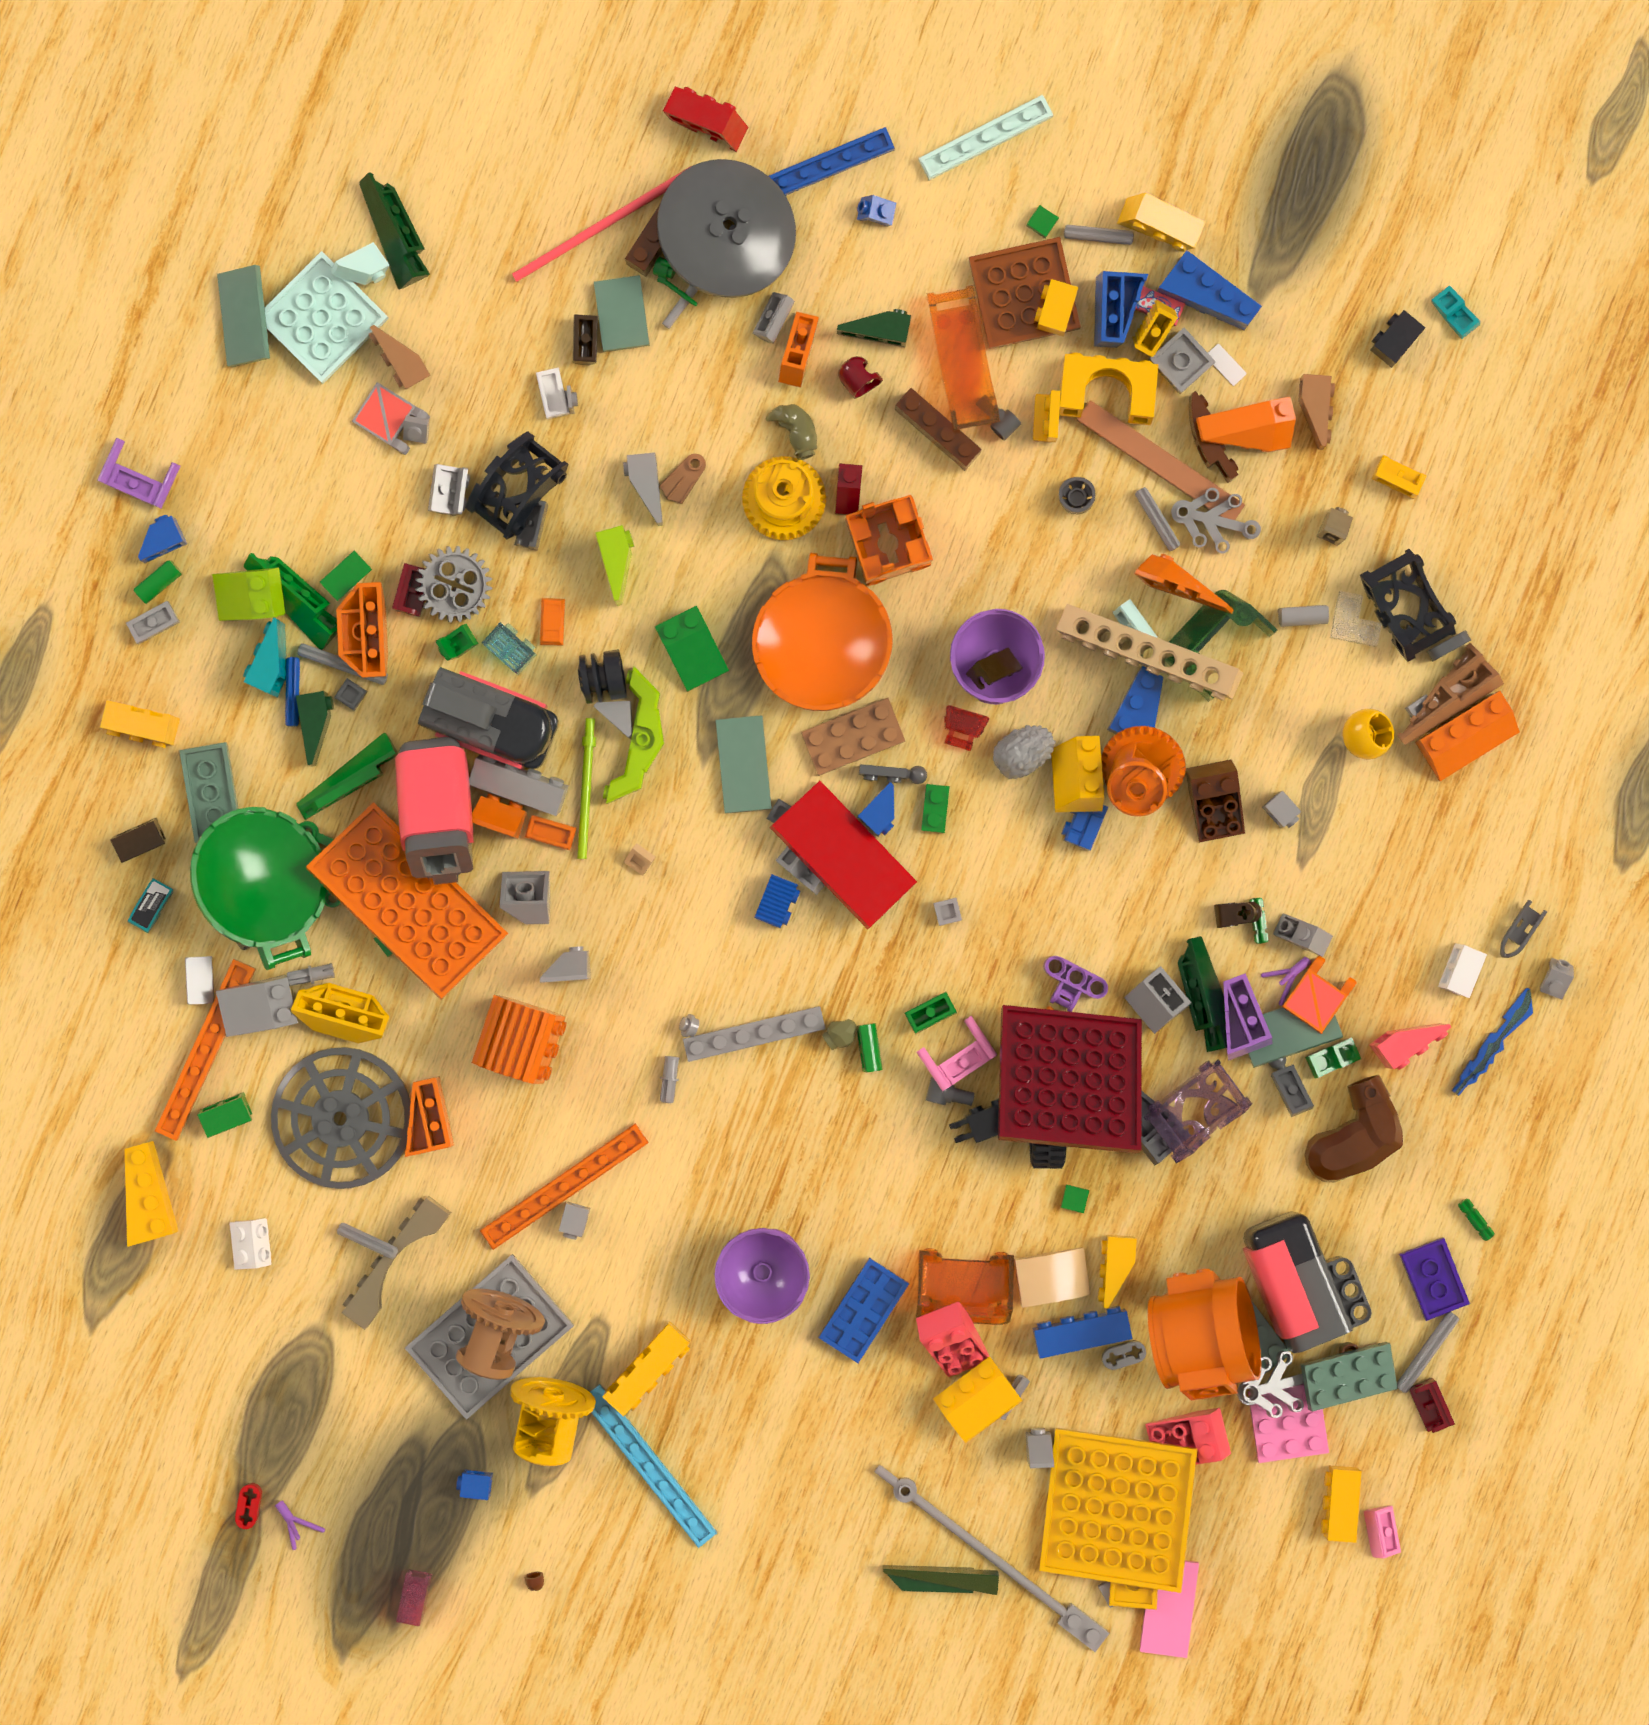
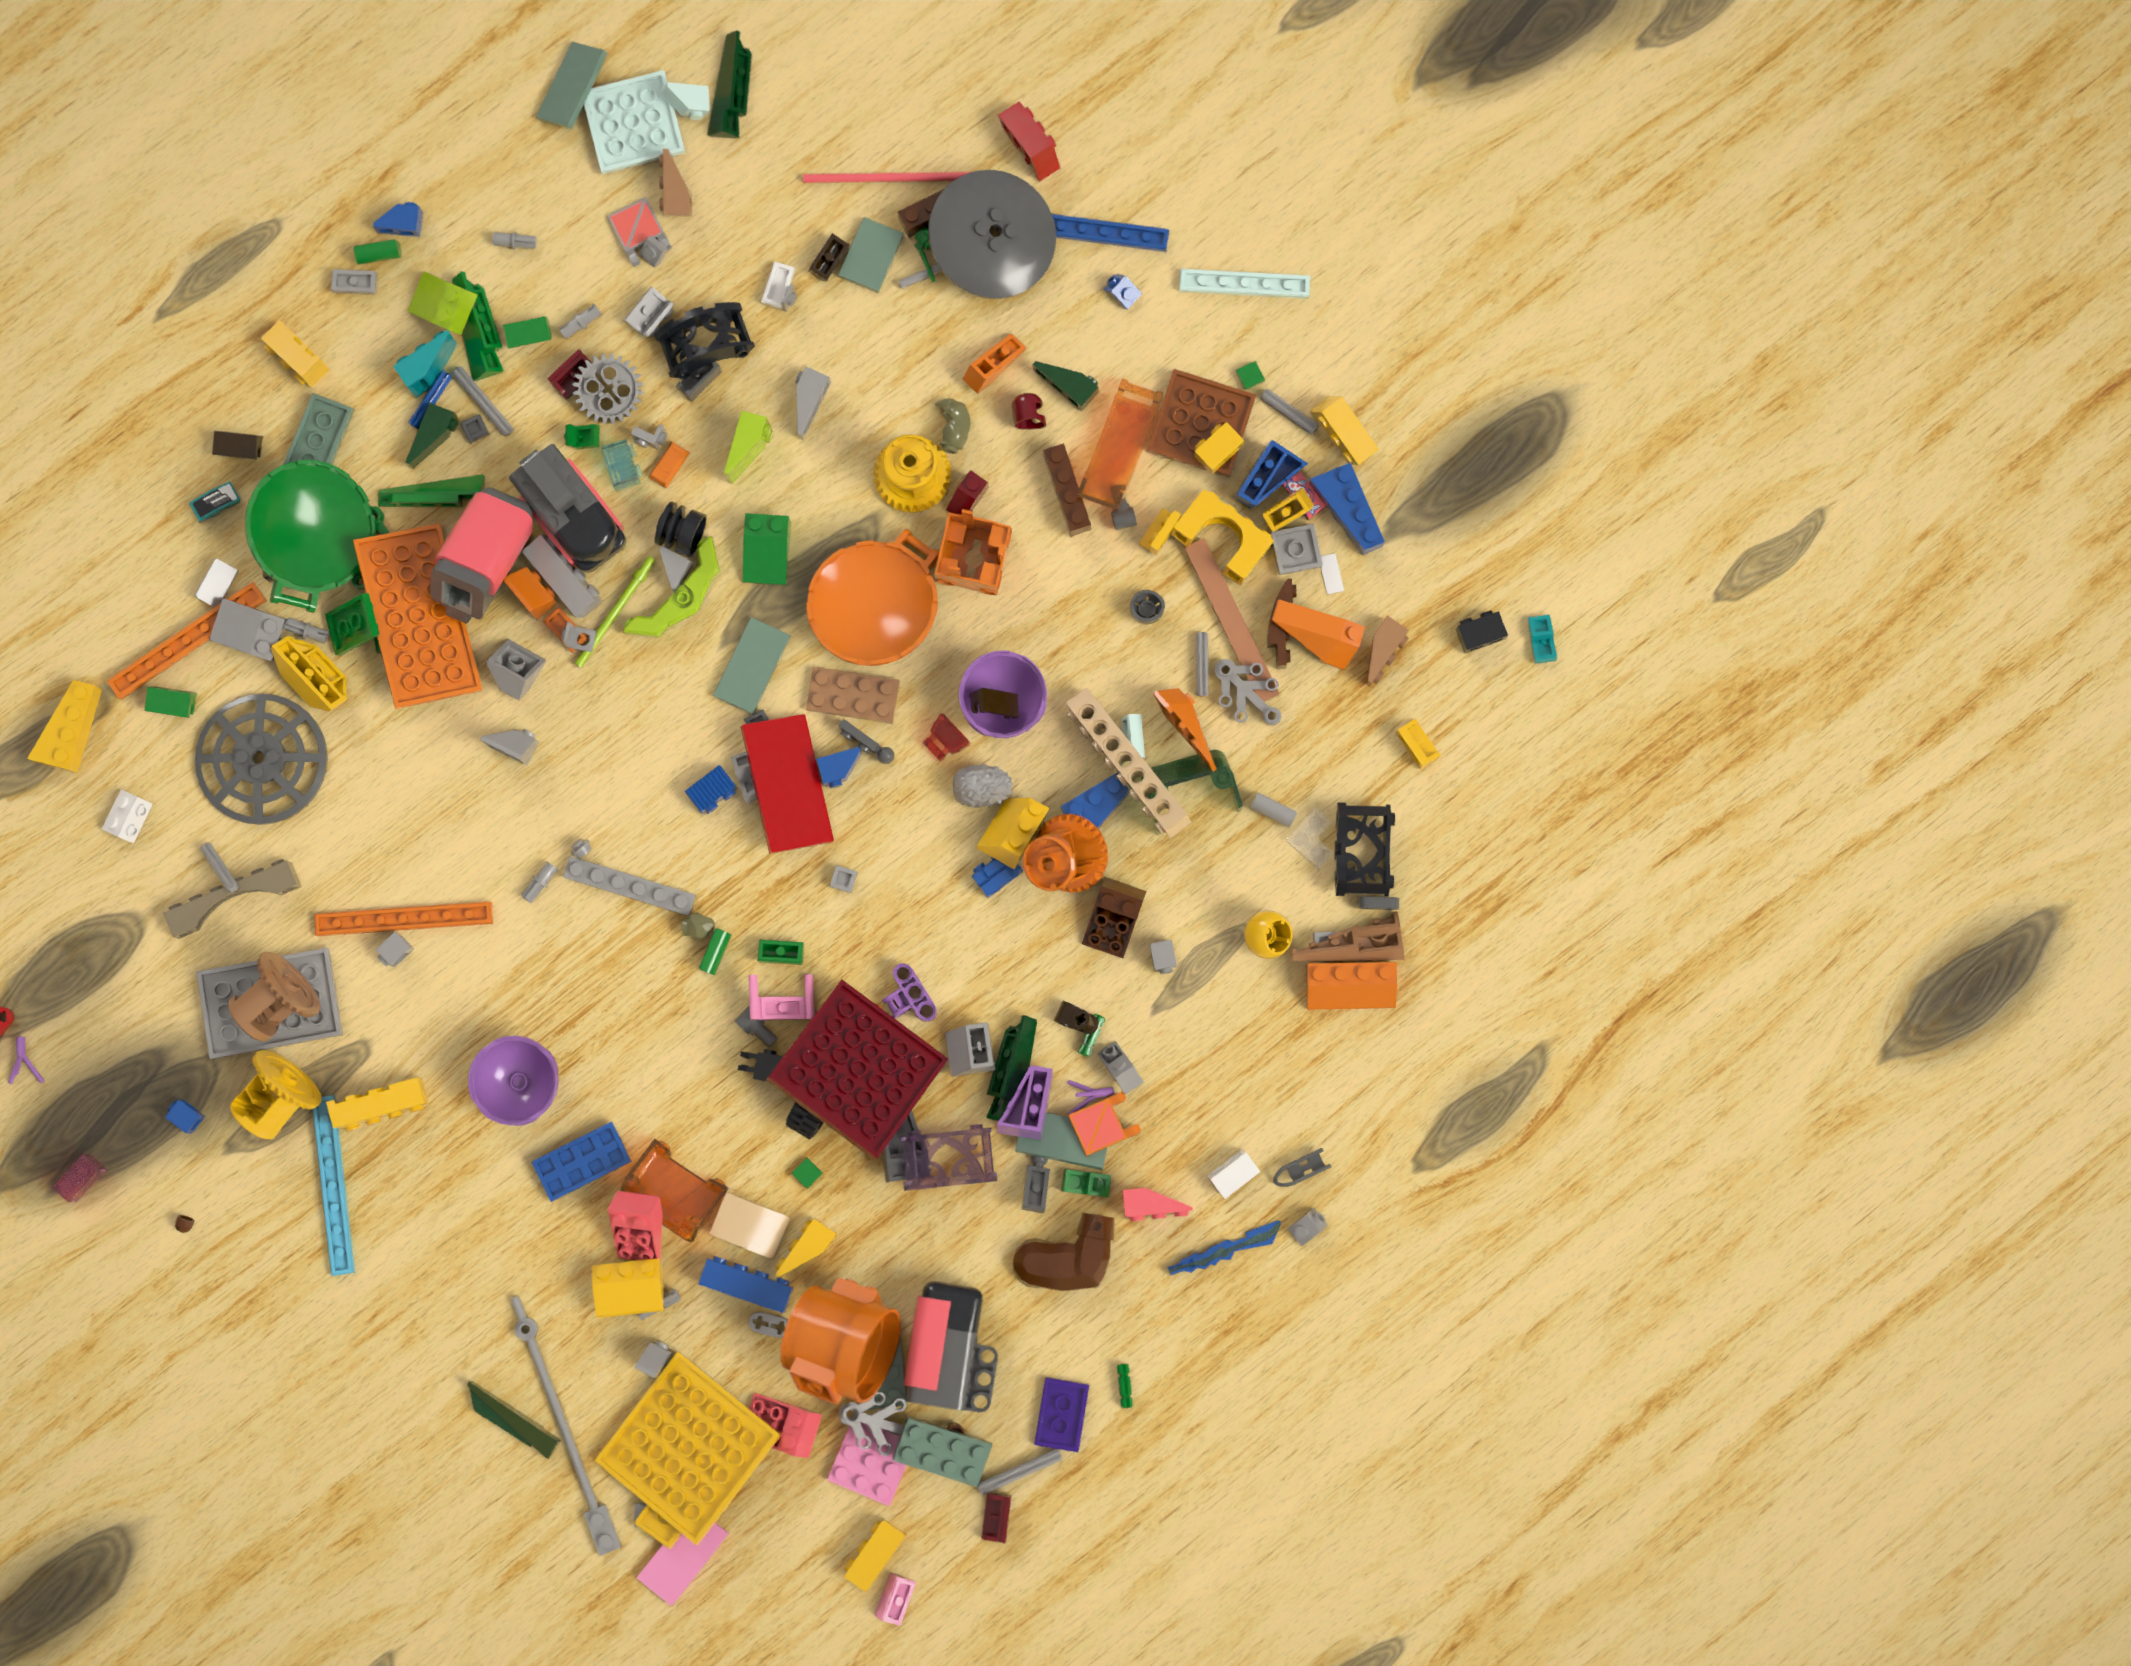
camera: 35 degrees right, 5 degrees down
medium lavender plate [97,438,180,509] -> none
orange wedge [336,582,388,678] -> none
orange wedge [405,1076,454,1157] -> none
orange piece [471,995,567,1084] -> none
tan plate [624,843,655,876] -> none
medium nougat piece [659,453,706,504] -> none
light grey brick [753,292,795,344] -> none
green plate [921,784,950,833] -> none
dark tan slope [1317,507,1353,546] -> none
none -> green plate [325,593,379,656]
none -> light grey axle [493,232,537,249]
none -> light grey pin [559,304,602,339]
none -> light grey bracket [562,622,596,652]
none -> light grey bracket [631,424,667,449]

